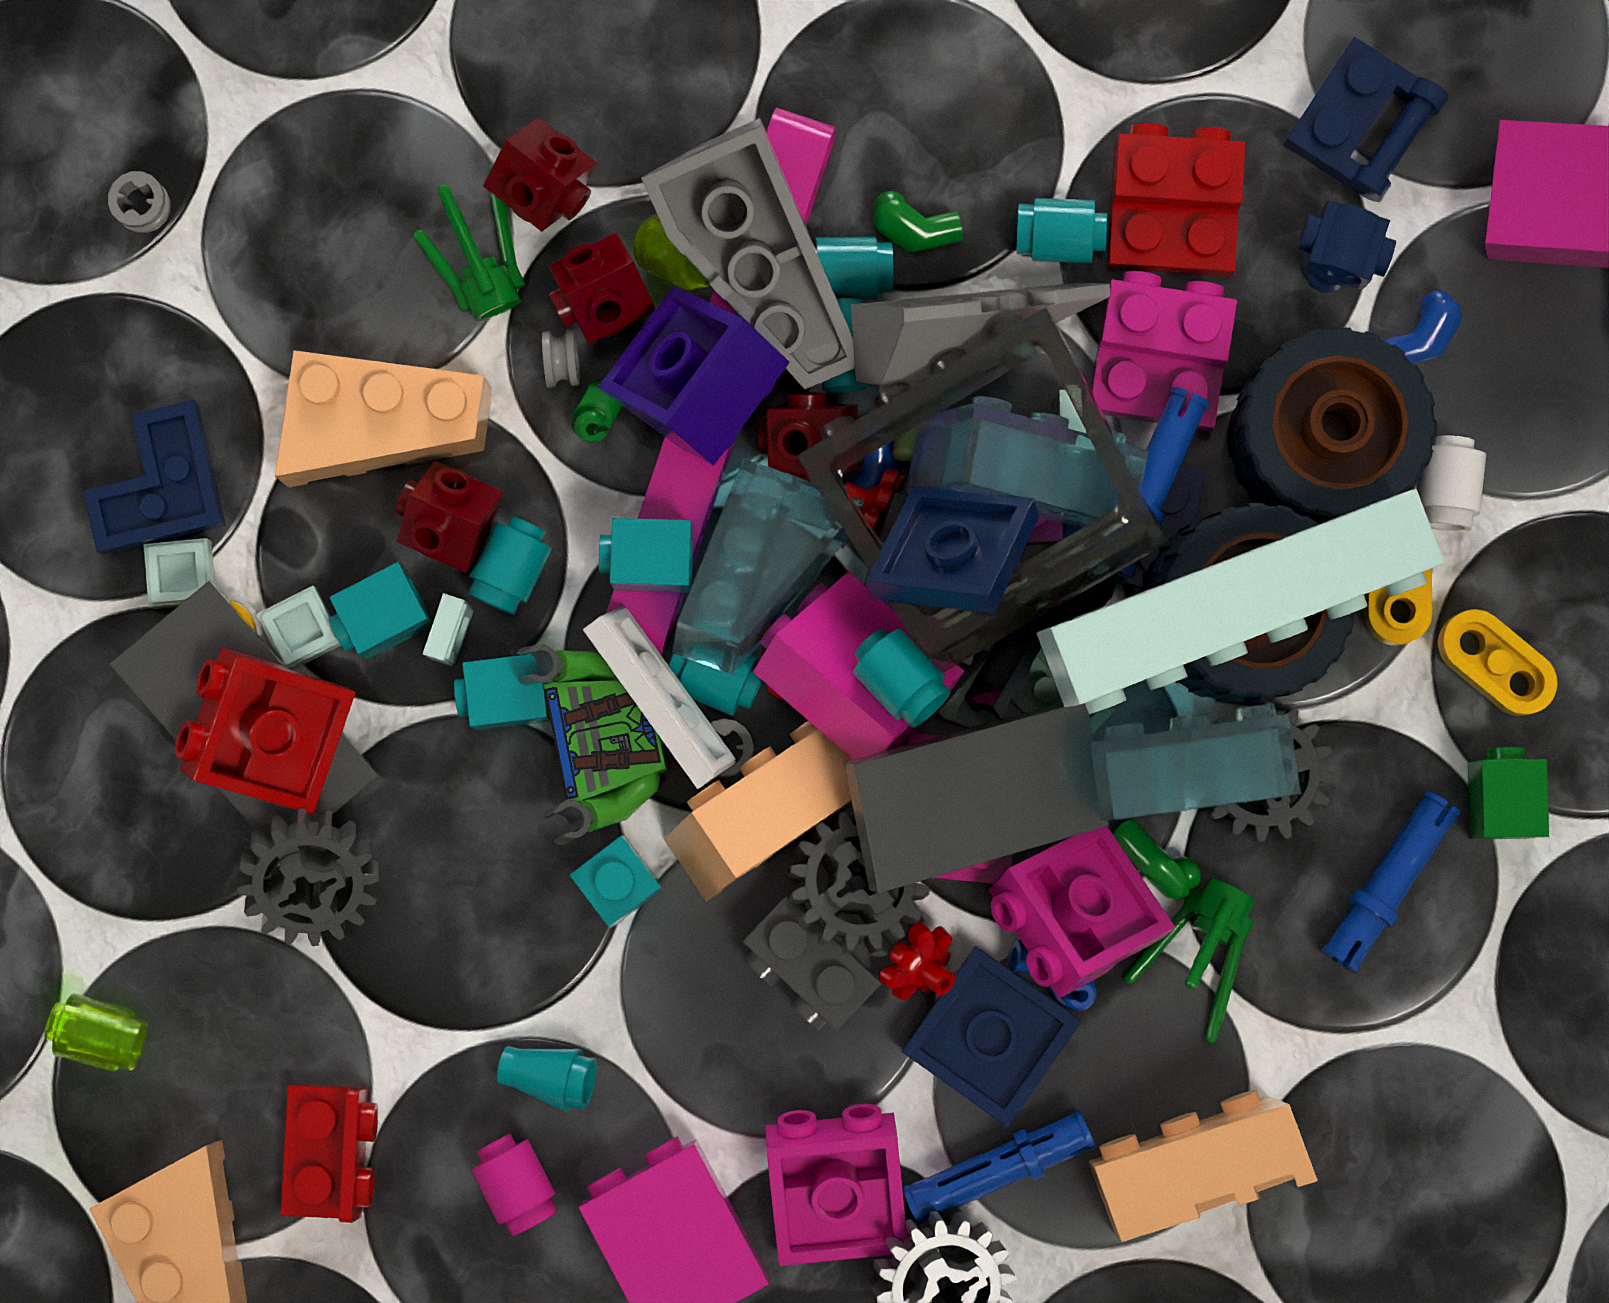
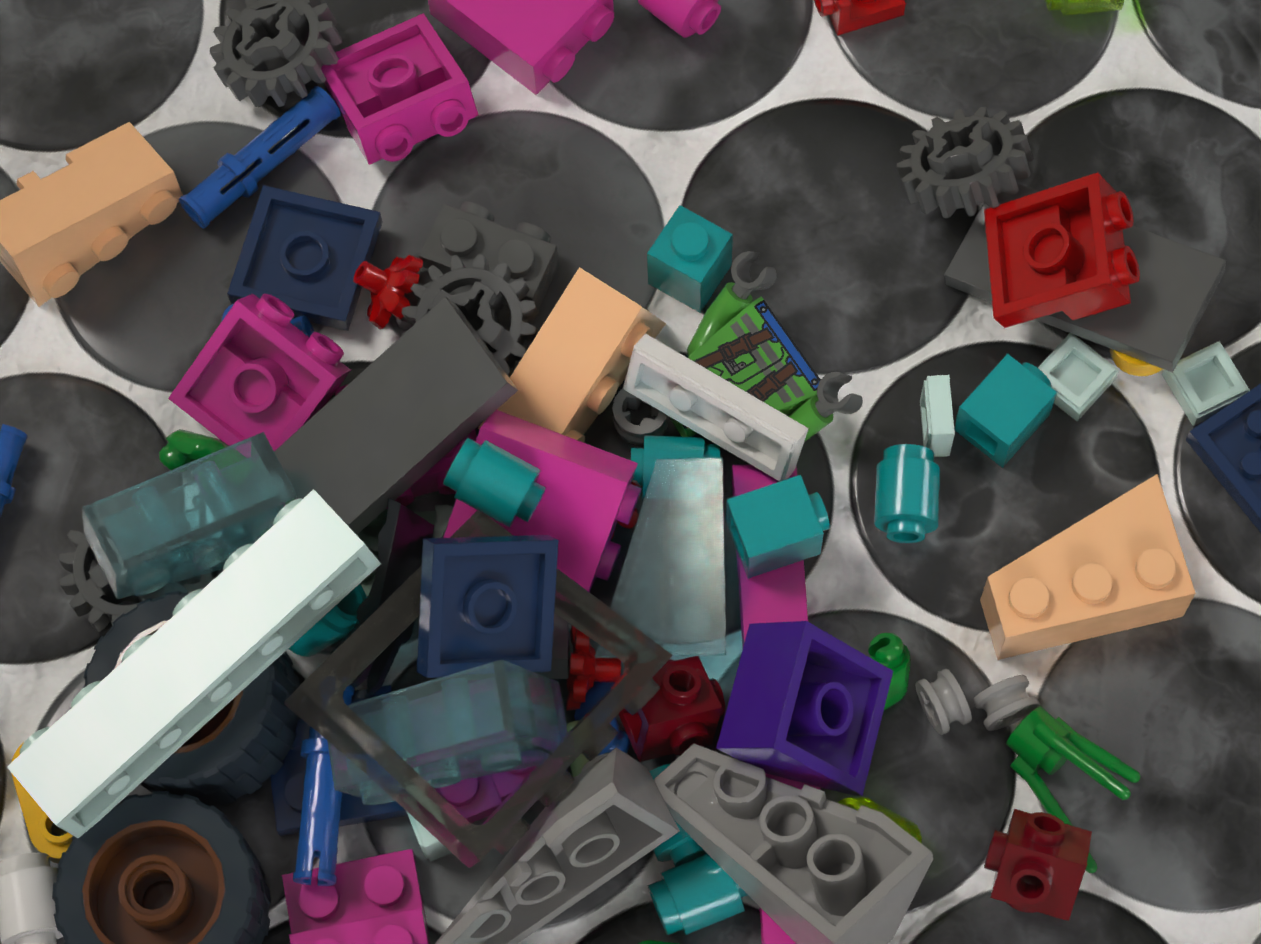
camera: 160 degrees right, 15 degrees down
dark red brick [395,460,504,573] -> none
teal brick [454,654,550,731] -> none
teal cone [497,1046,598,1113] -> none
dark red brick [548,232,655,344] -> none
green plant [1124,878,1255,1045] -> none
none -> light grey bush [973,675,1040,731]

